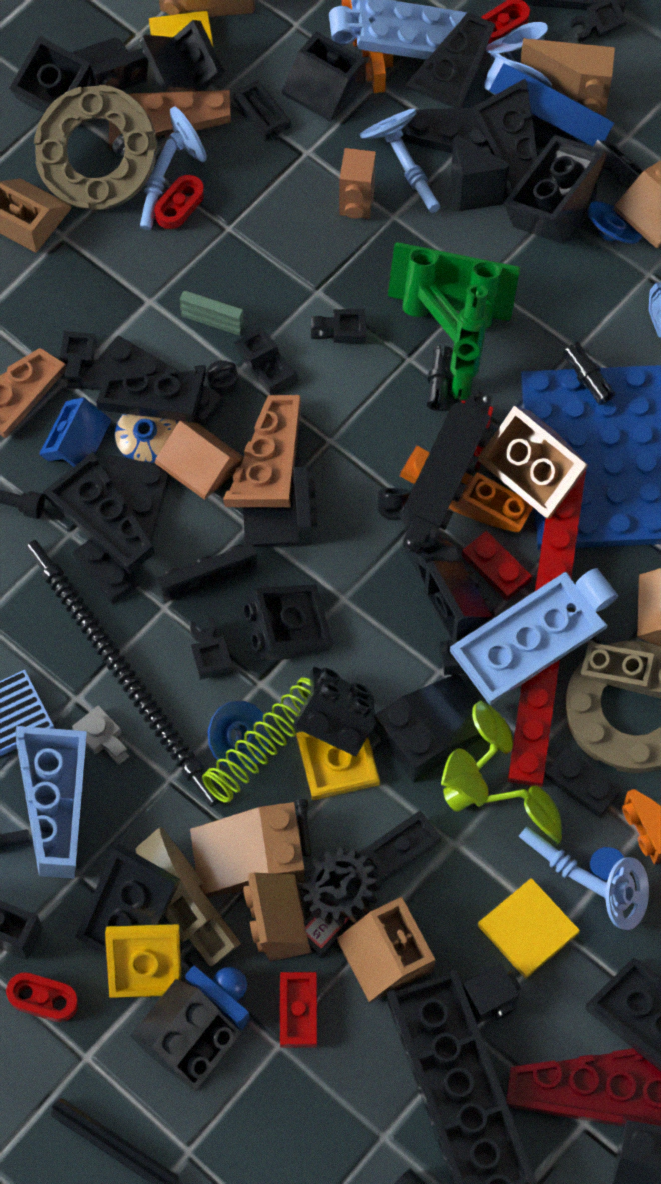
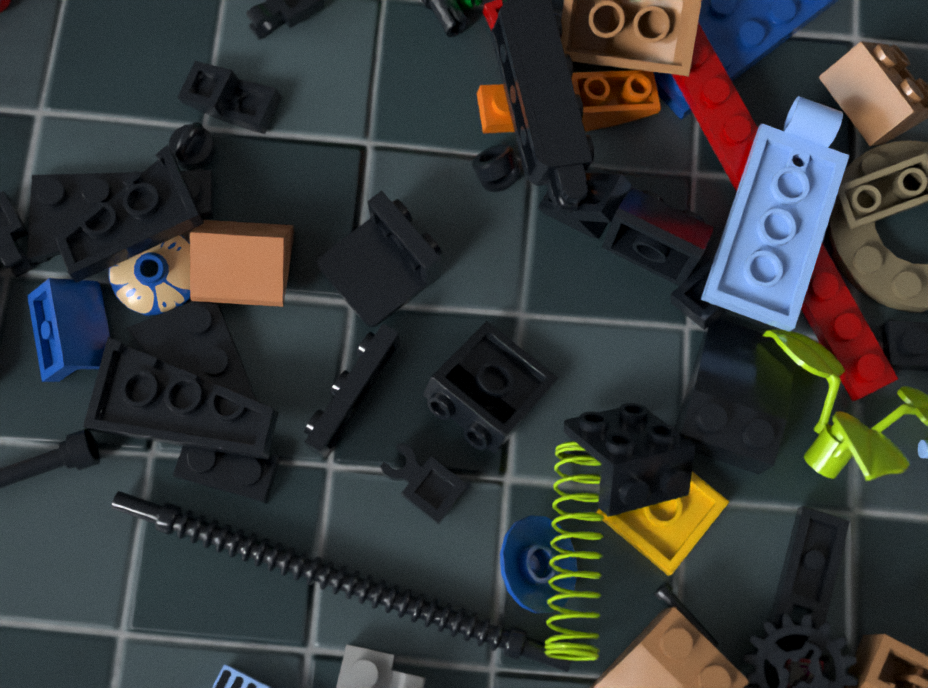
camera: 40 degrees left, 10 degrees up
sand green tile [179,291,244,336] -> none
nougat wing [223,395,301,507] -> none
red plate [461,531,532,601] -> none

